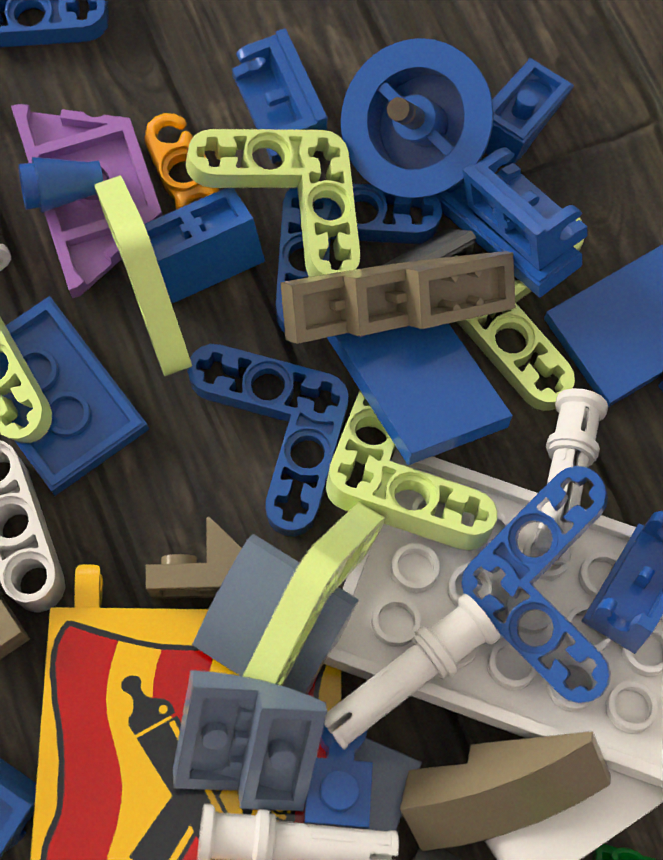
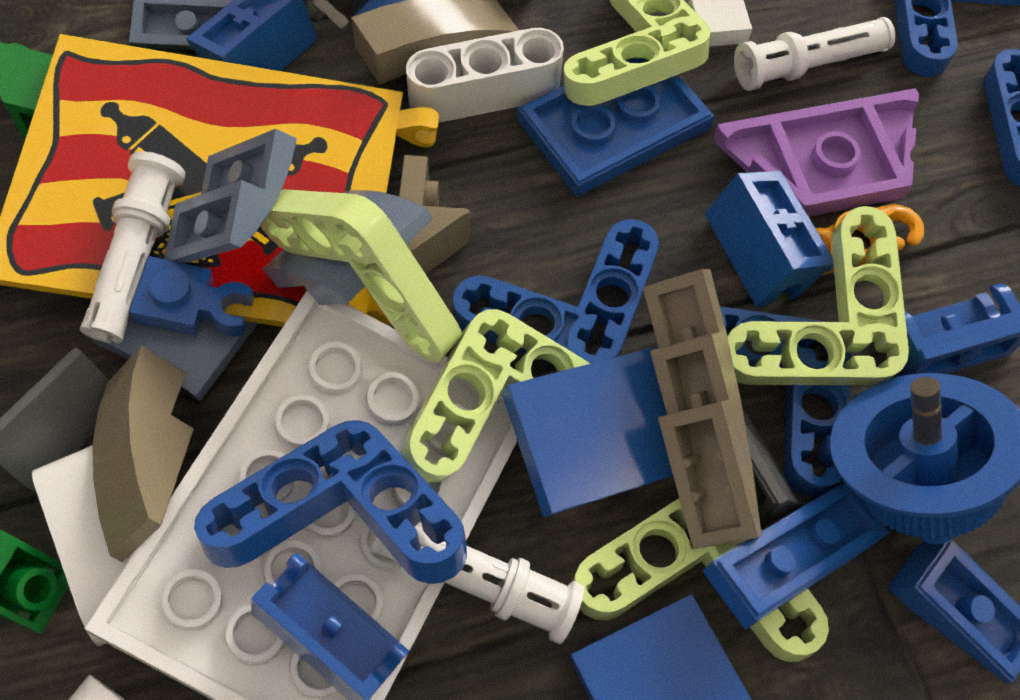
camera: 95 degrees right, 10 degrees down
blue cone [18,157,103,213] -> none
yellowish green beam [94,175,192,376] -> none
white pin [324,594,500,750] -> none
blue hinge [462,147,588,271] -> none

